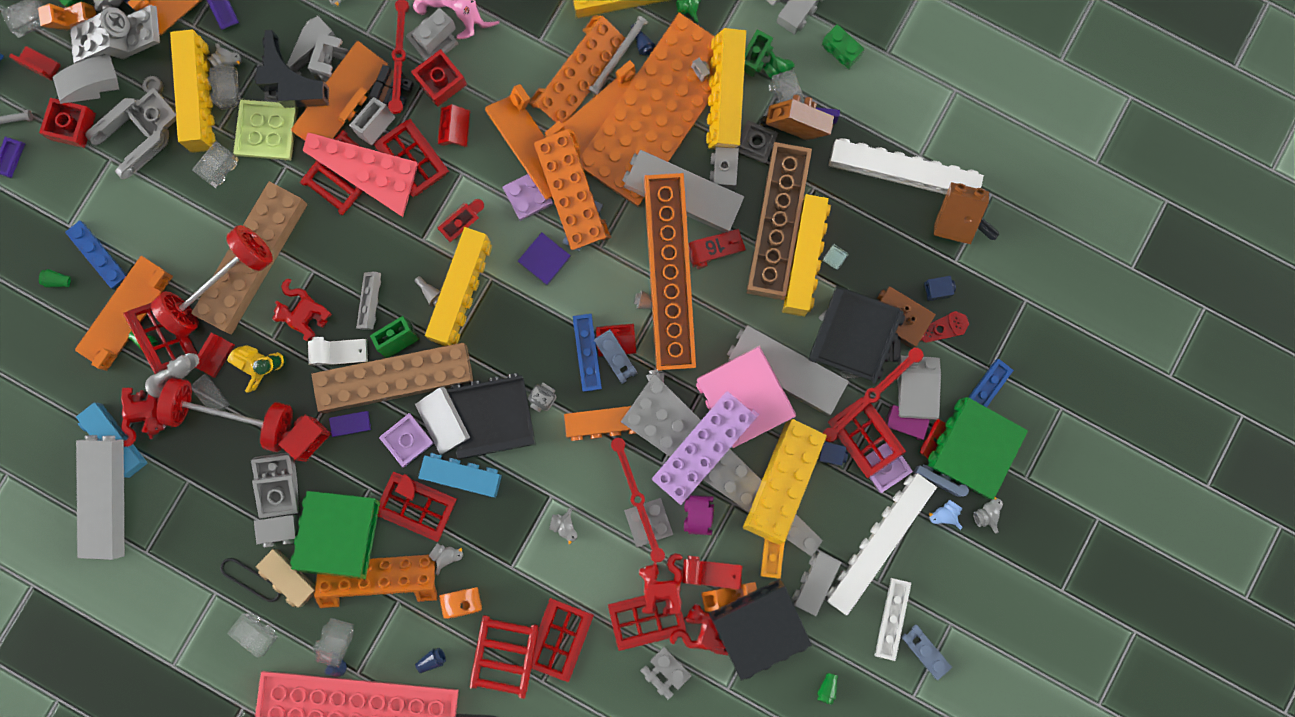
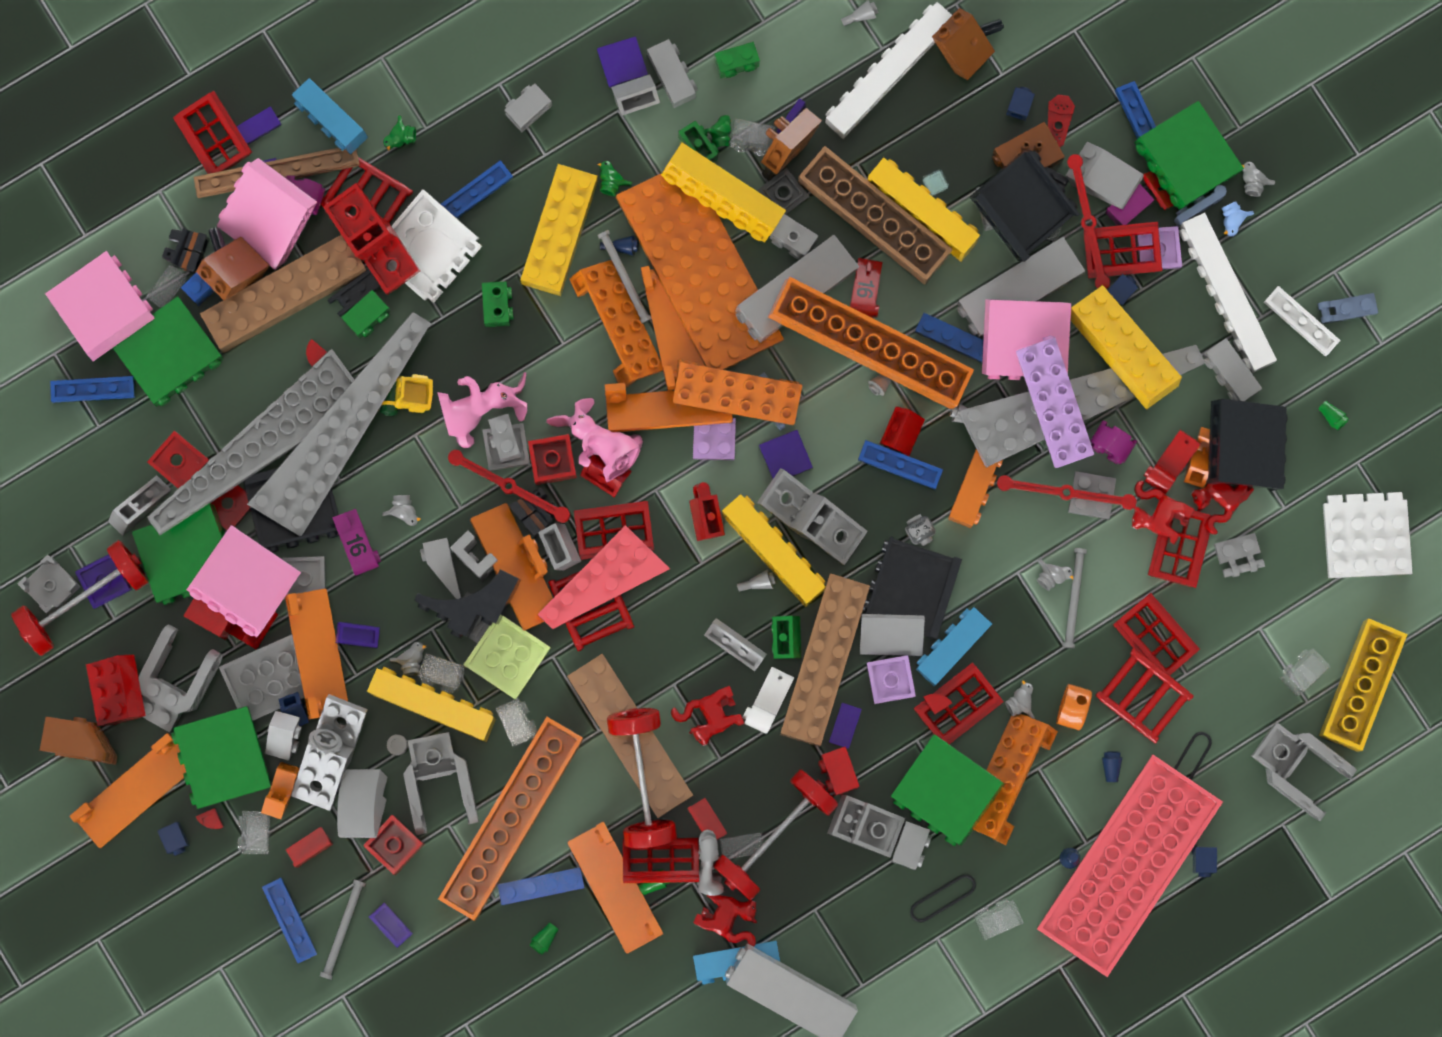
camera: 65 degrees left, 0 degrees up
yellow piece [227,345,286,393] -> none
tan brick [256,549,316,608] -> none
clear brick [313,618,354,667] -> none
sand blue plate [594,329,638,384] -> none
light grey plate [691,57,710,82] -> none
light orange plate [760,539,785,579] -> none
none -> orange brick [438,717,584,921]
none -> bright pink animal [546,398,643,482]
none -> light grey bracket [757,468,868,565]
none -> light grey cone [841,0,879,26]
none -> blue plate [915,313,983,363]
none -> light grey bar [1062,548,1087,649]

